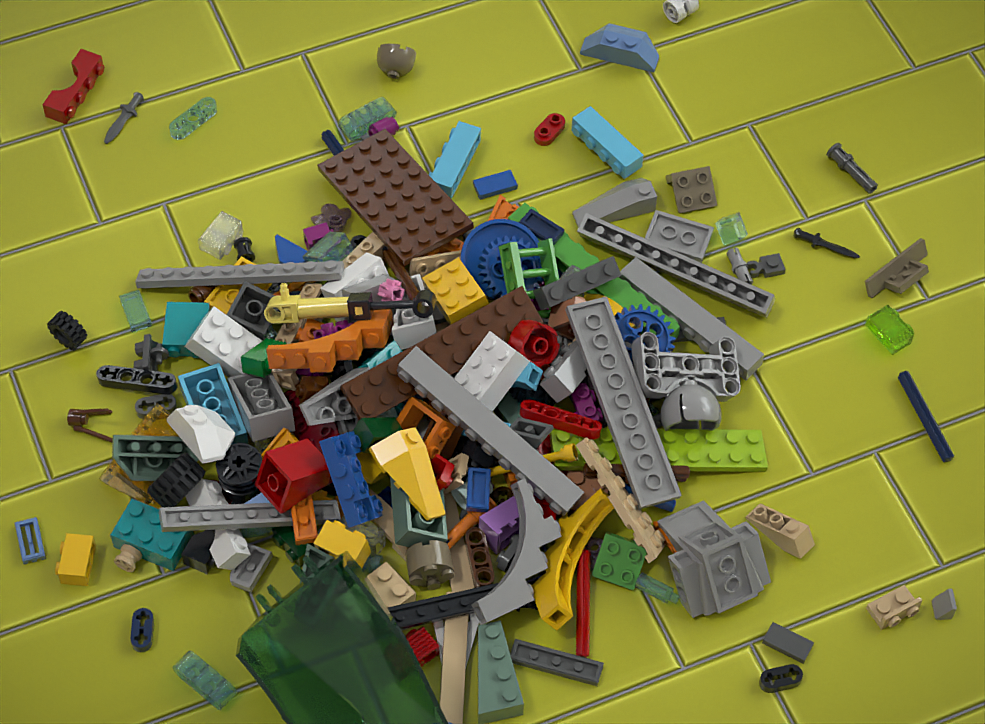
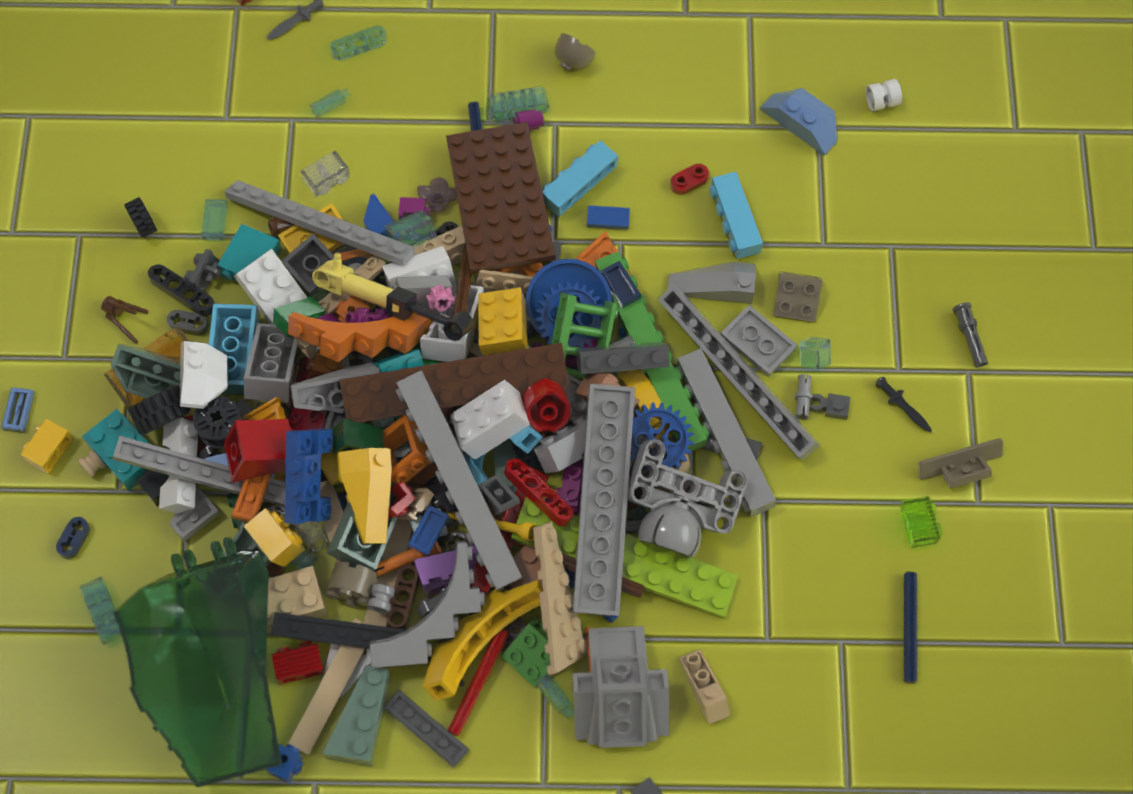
camera: 25 degrees right, 10 degrees up
black bush [233,237,255,262] -> none
none -> clear light blue cylinder [310,88,350,118]
none -> light grey wheel [367,584,395,613]

